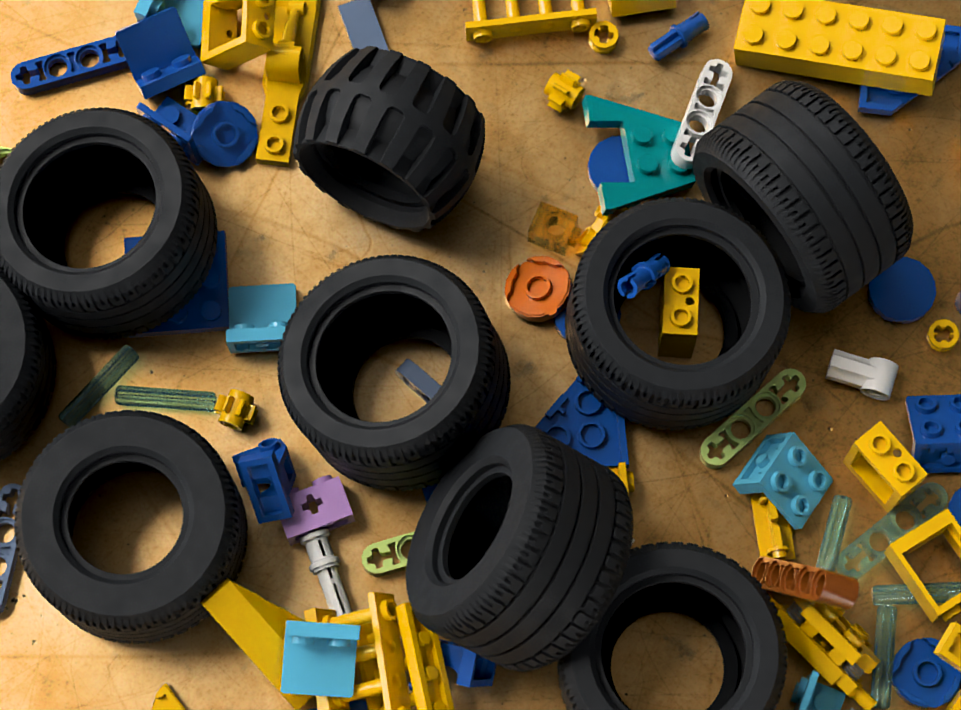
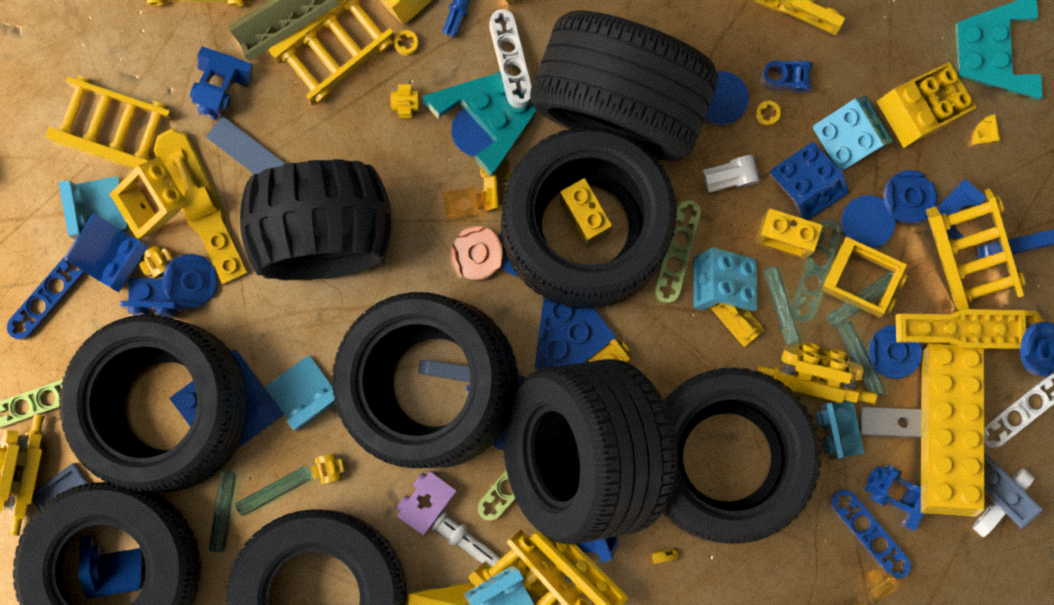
camera: 35 degrees left, 10 degrees up
blue tile [232,438,296,524] -> none
blue pin [617,253,670,299] -> none
dark orange beam [751,556,859,610] -> none

